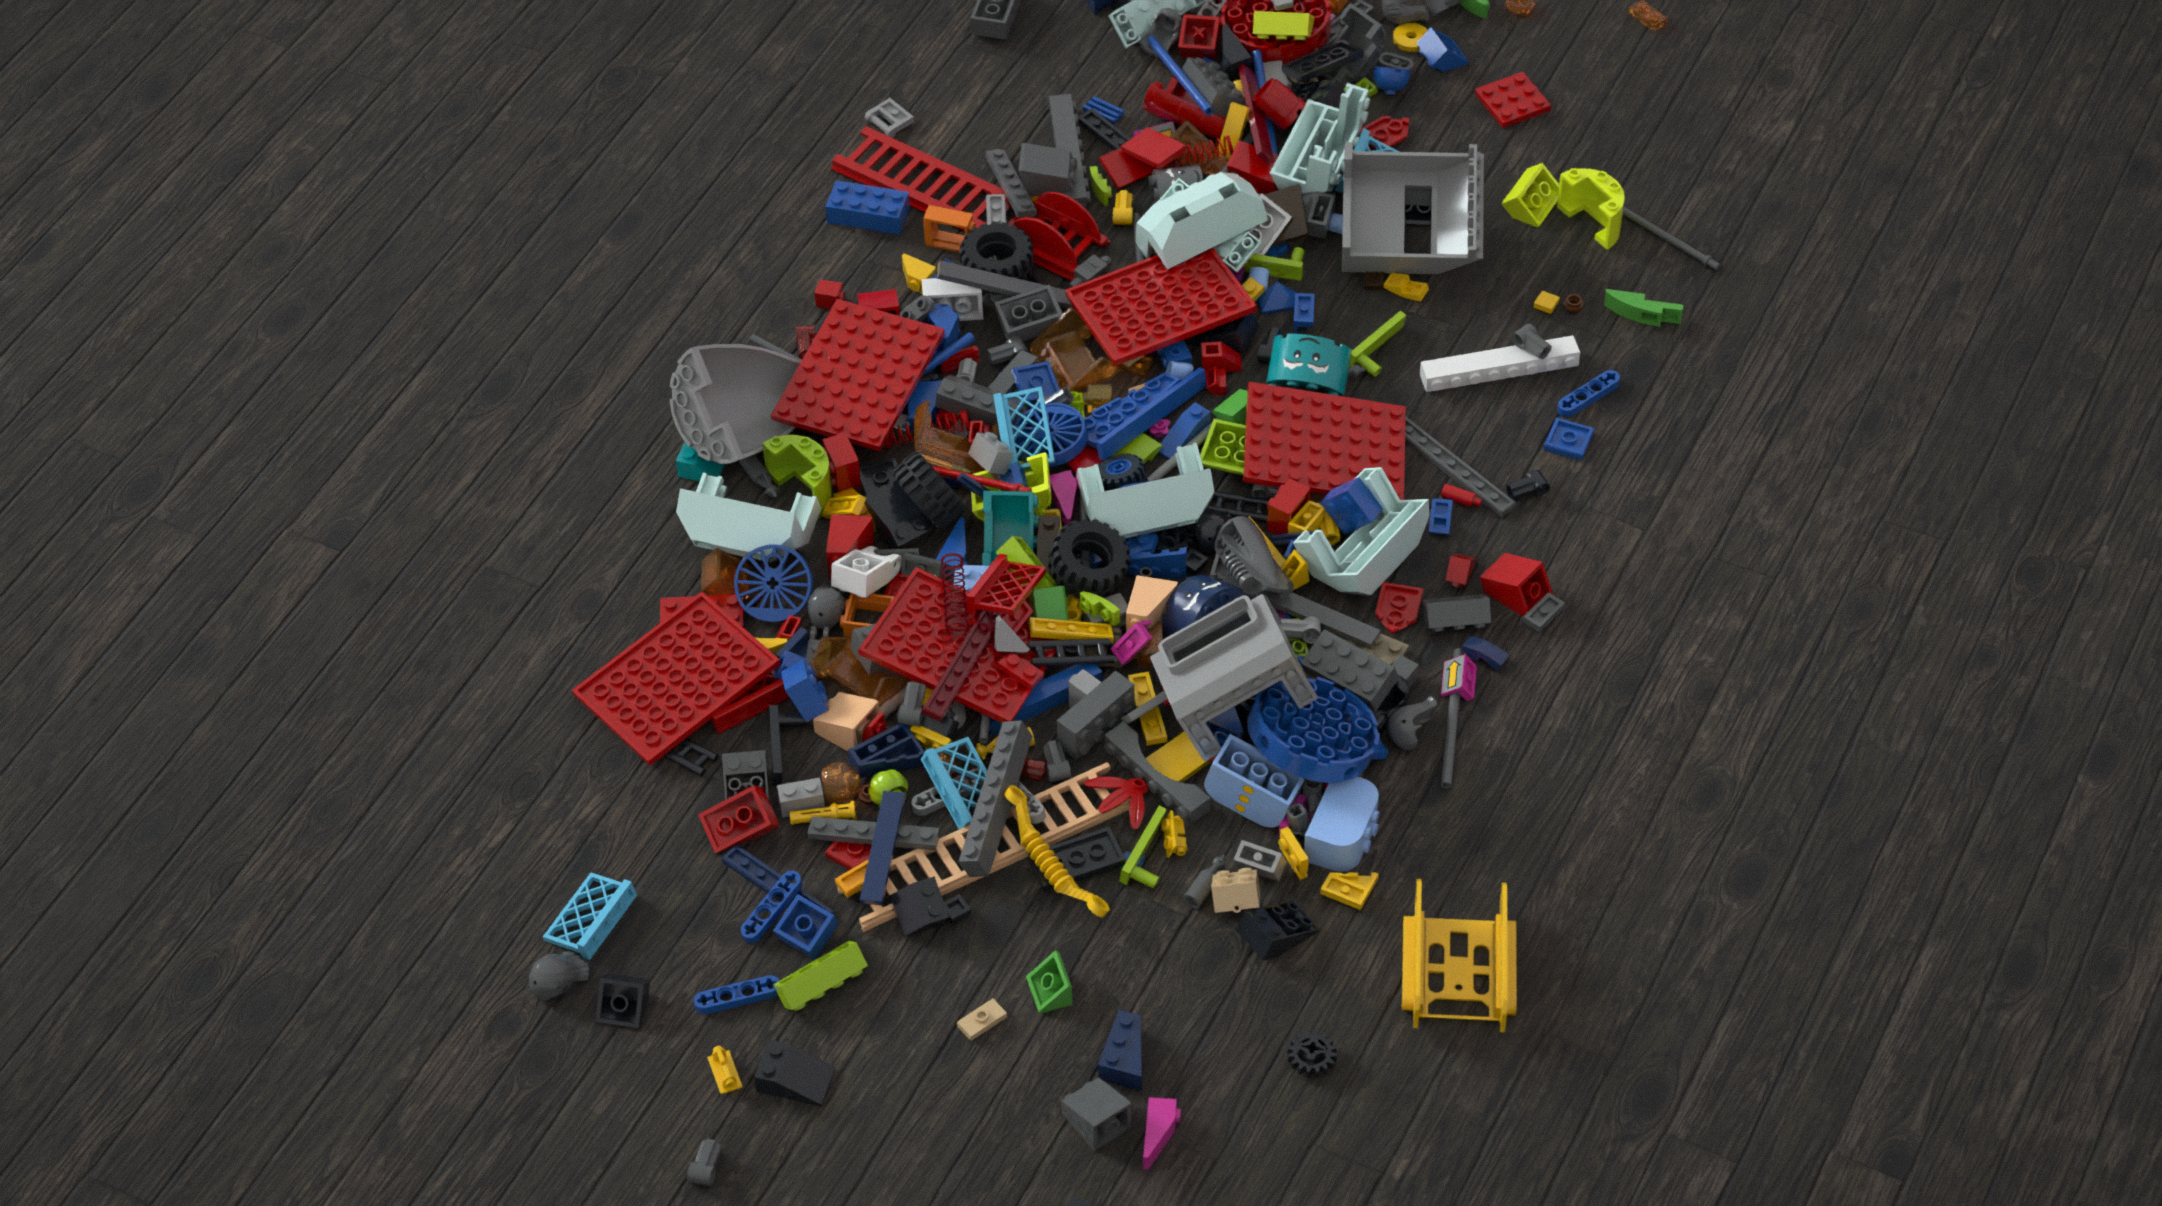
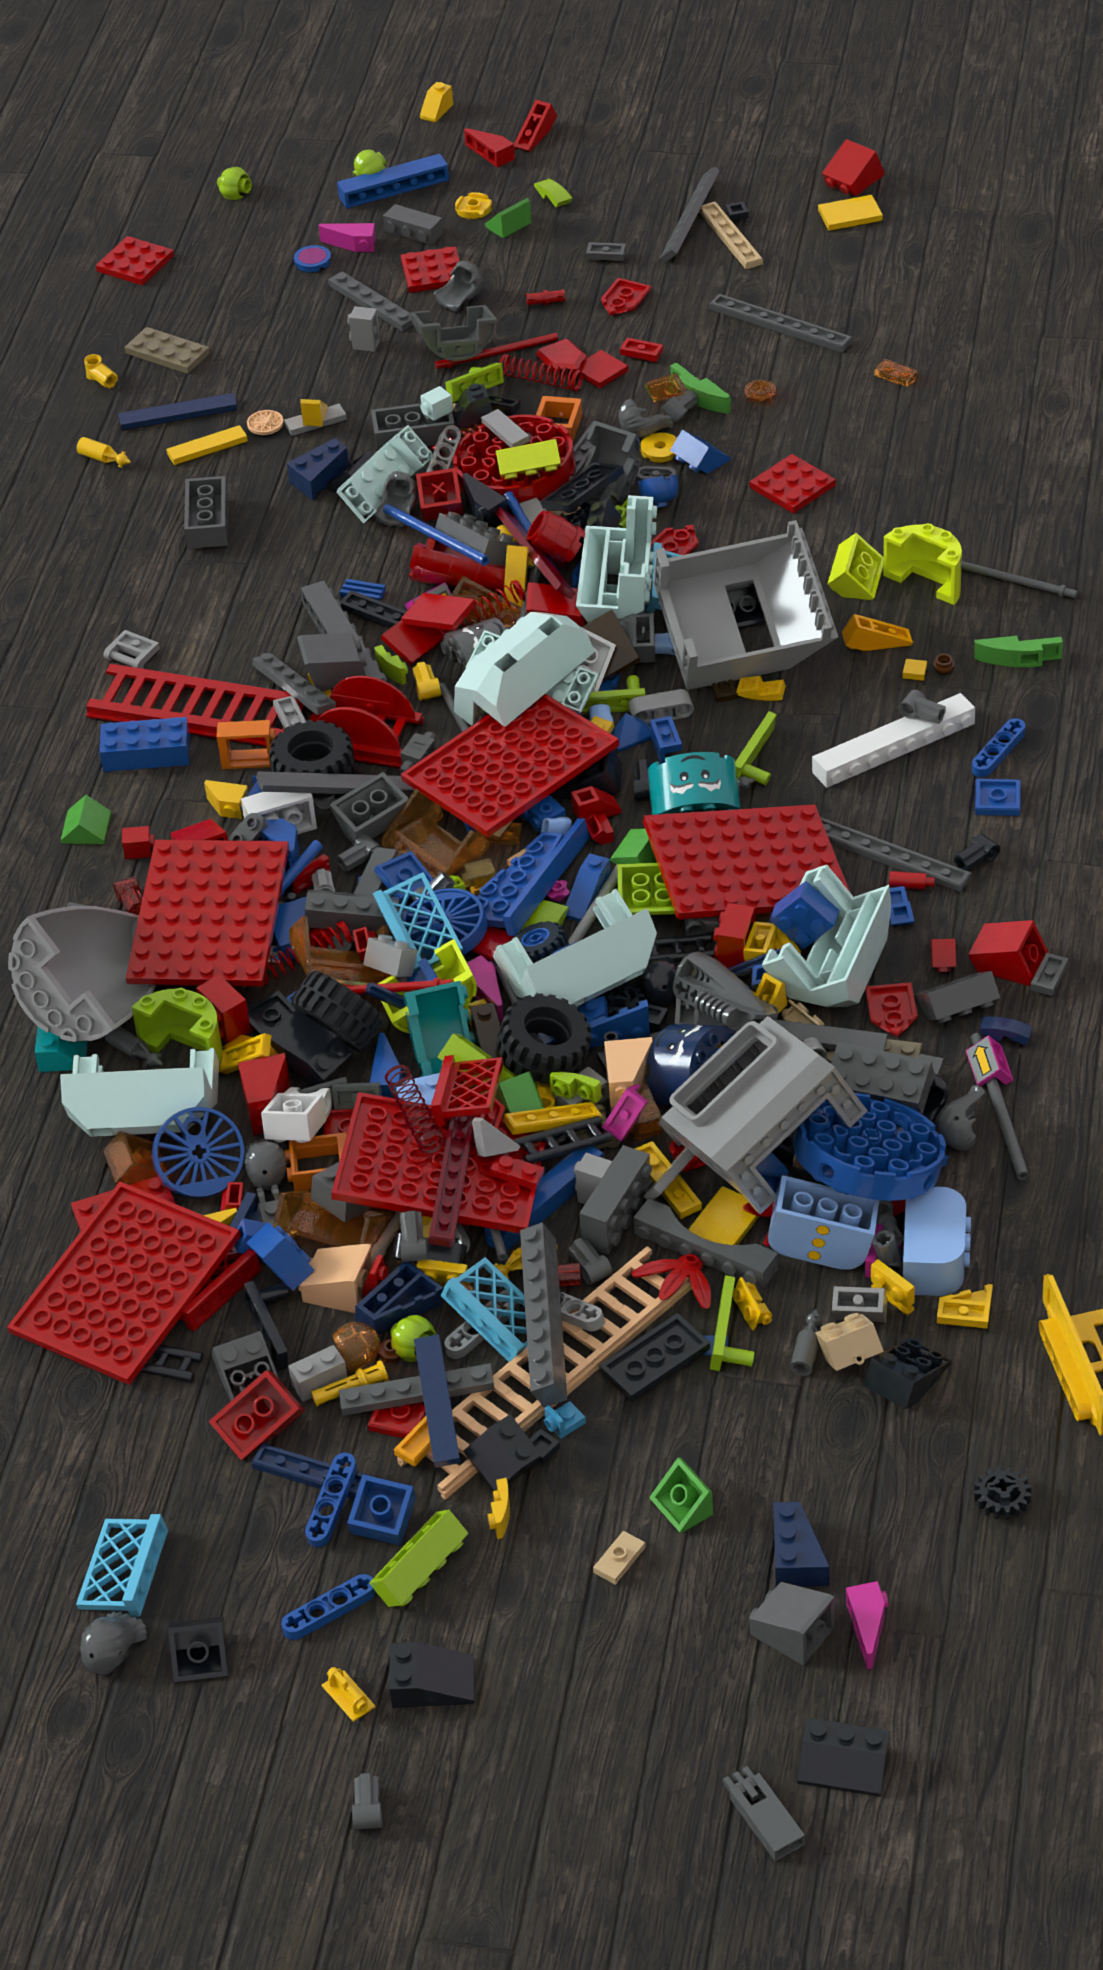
camera: 15 degrees left, 5 degrees down
yellow piece [1004,785,1110,918] -> none
none -> bright green slope [61,795,111,844]
none -> yellow slope [487,1478,510,1539]
none -> dark azure bracket [544,1401,586,1439]
none -> light grey beam [628,689,694,724]
none -> tan hinge [781,999,825,1026]
none -> light orange slope [842,614,913,651]

